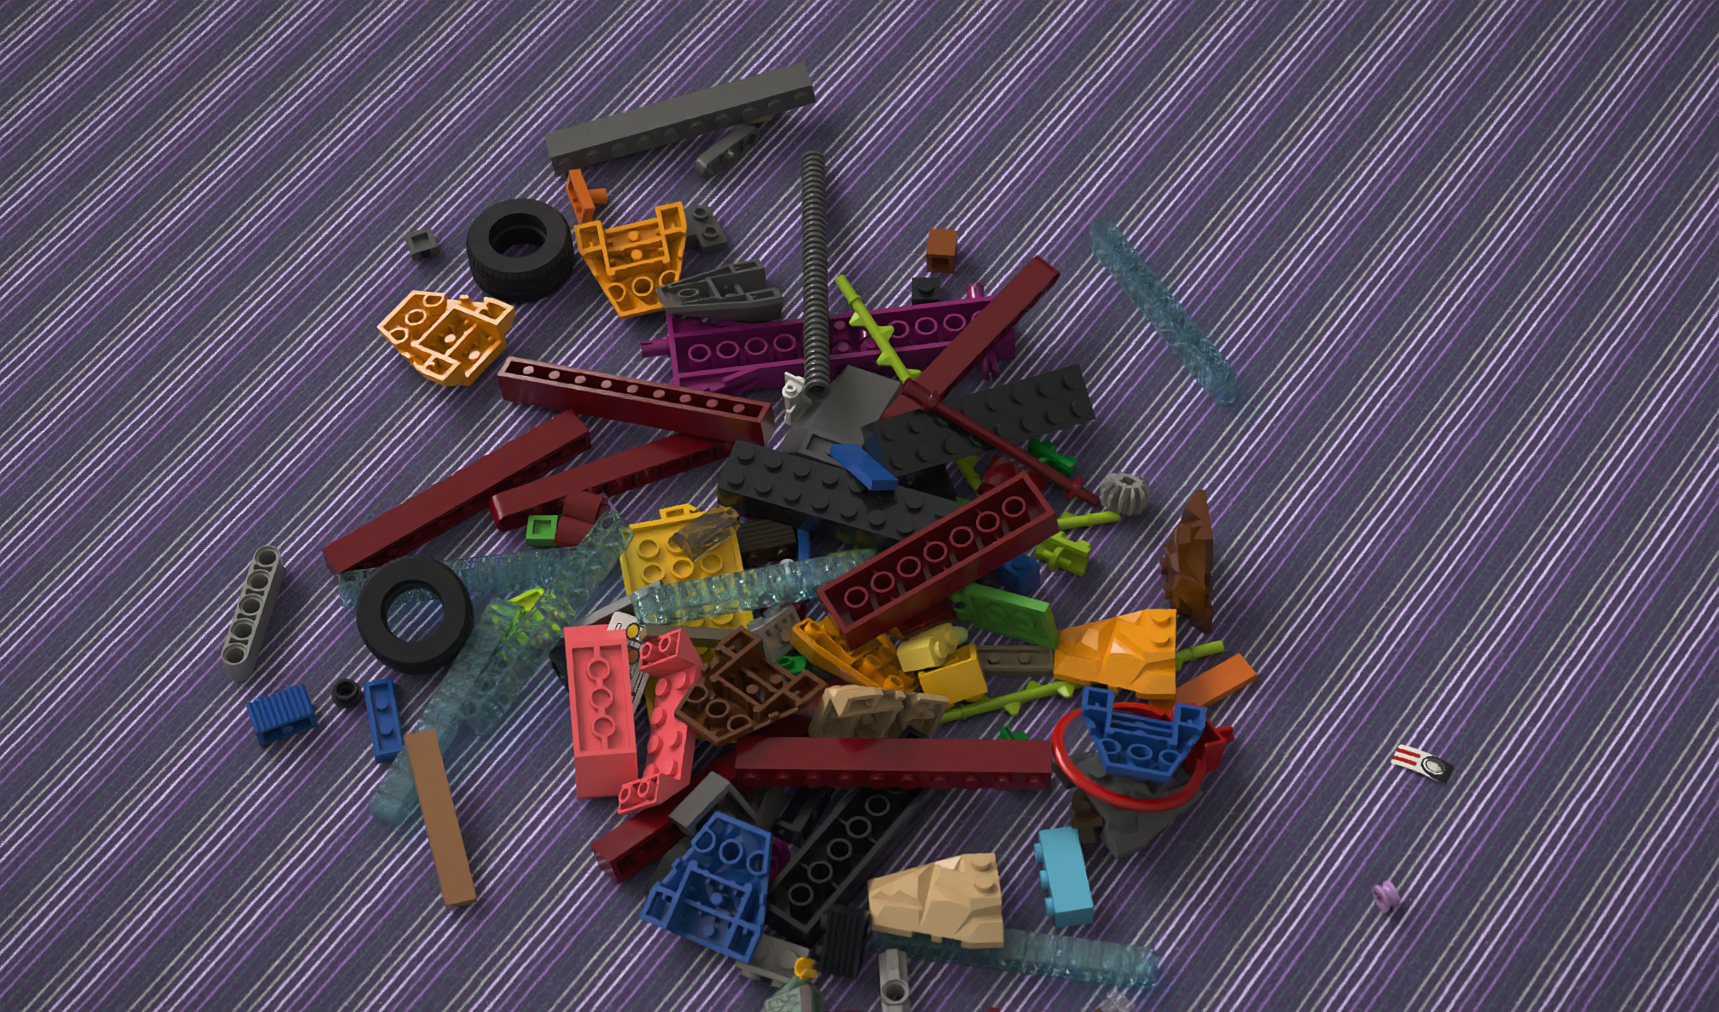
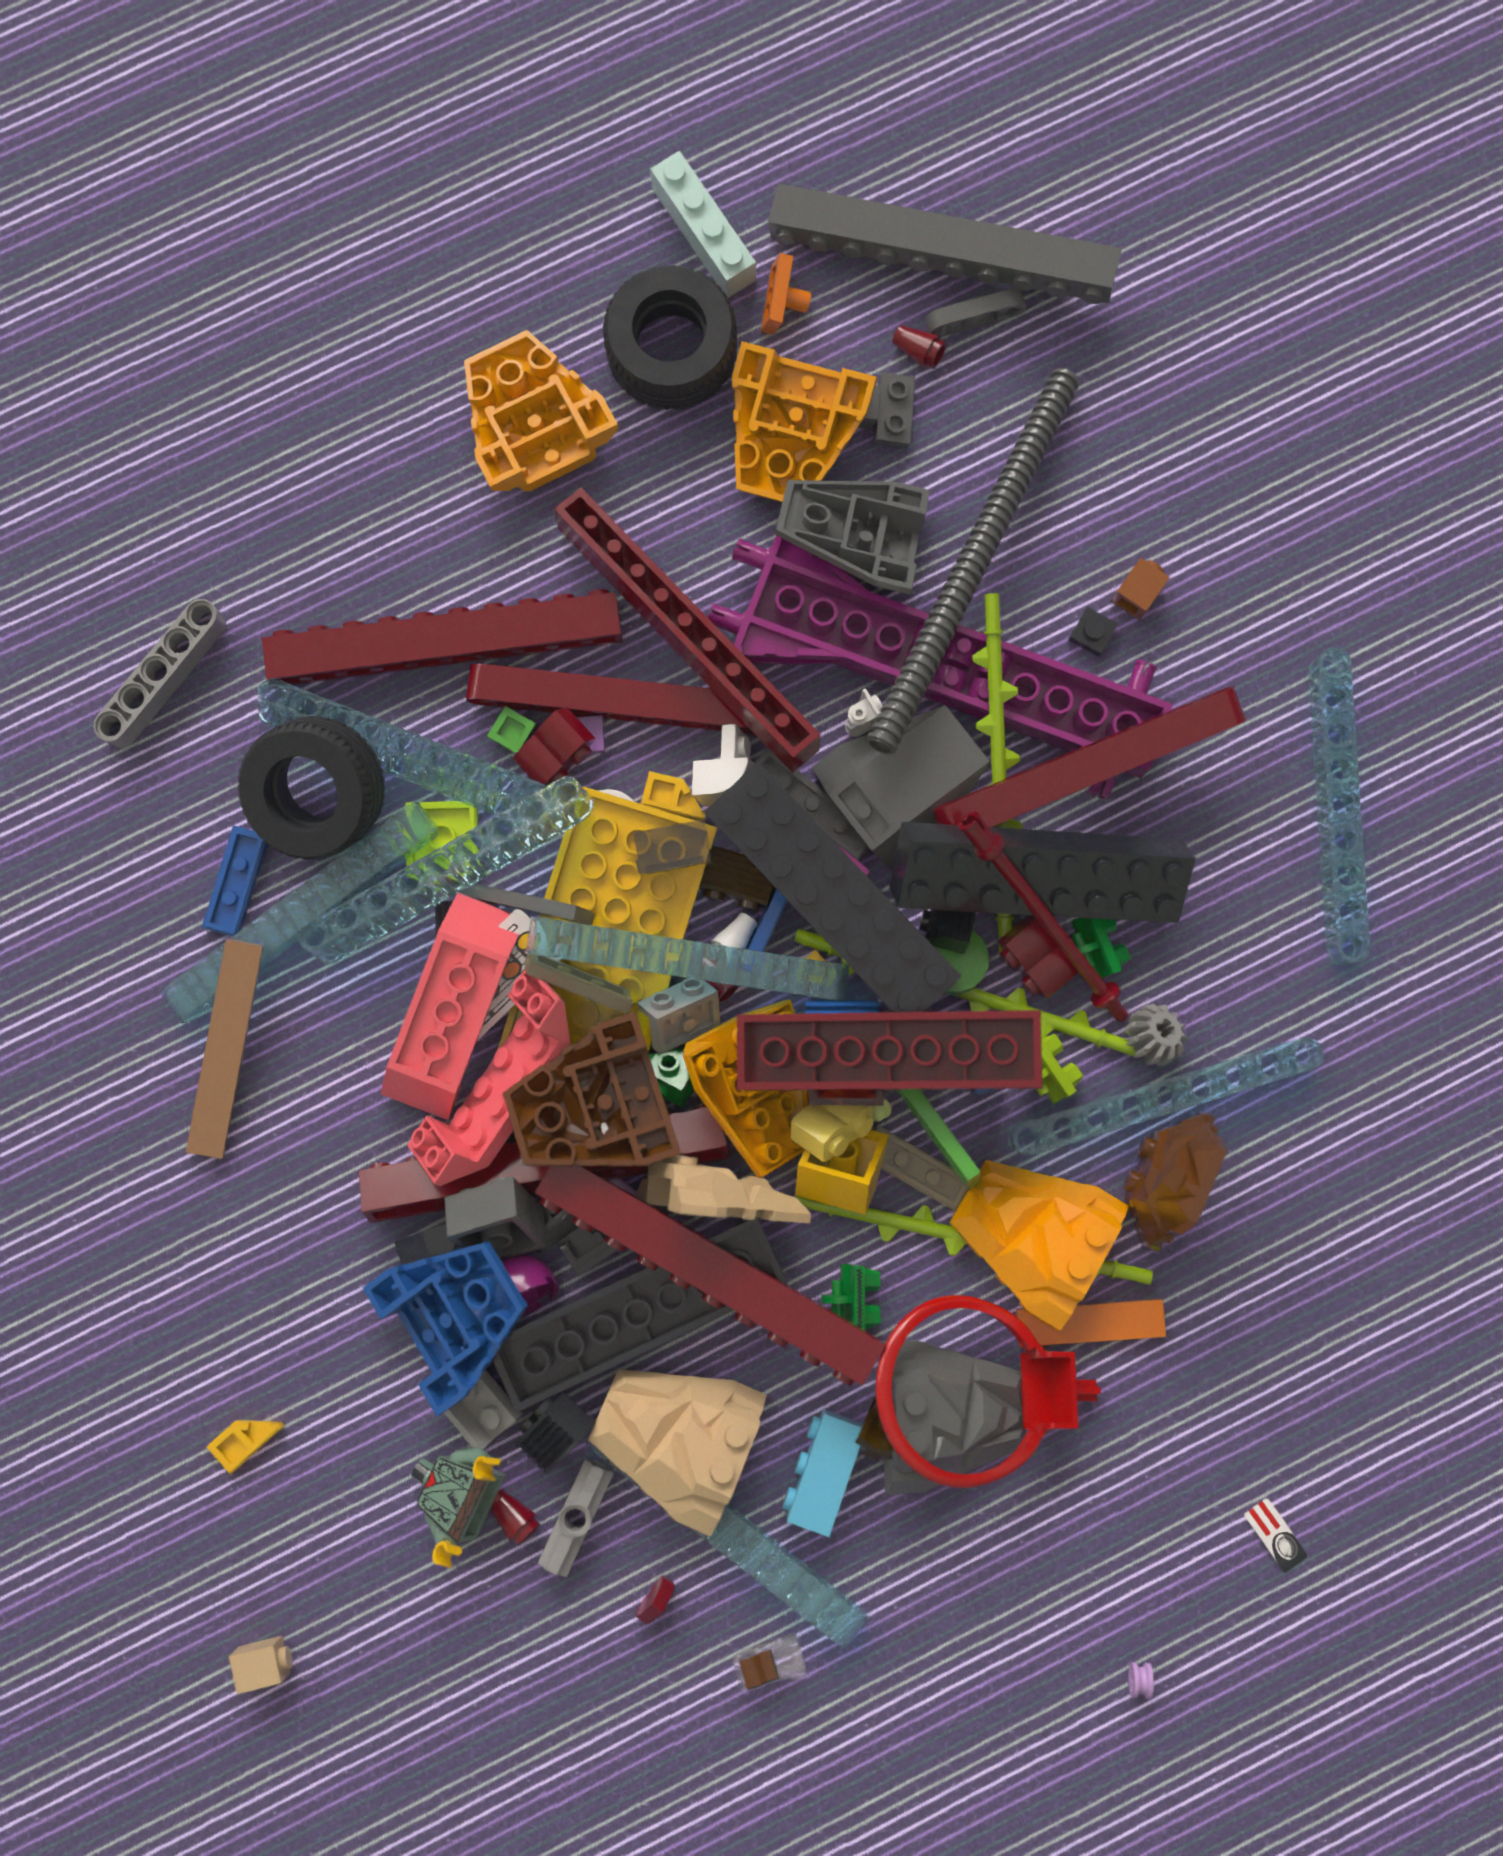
camera: 25 degrees right, 30 degrees up
blue brick [246,684,318,746] -> none
black plate [331,679,362,708] -> none
dark grey plate [404,227,439,261] -> none
blue tile [829,444,898,491] -> none
blue wedge [1080,686,1206,784] -> none
none -> light aqua brick [650,151,756,298]
none -> white brick [692,724,754,806]
none -> dark red cone [892,325,946,369]
none -> clear light blue beam [1008,1038,1324,1155]

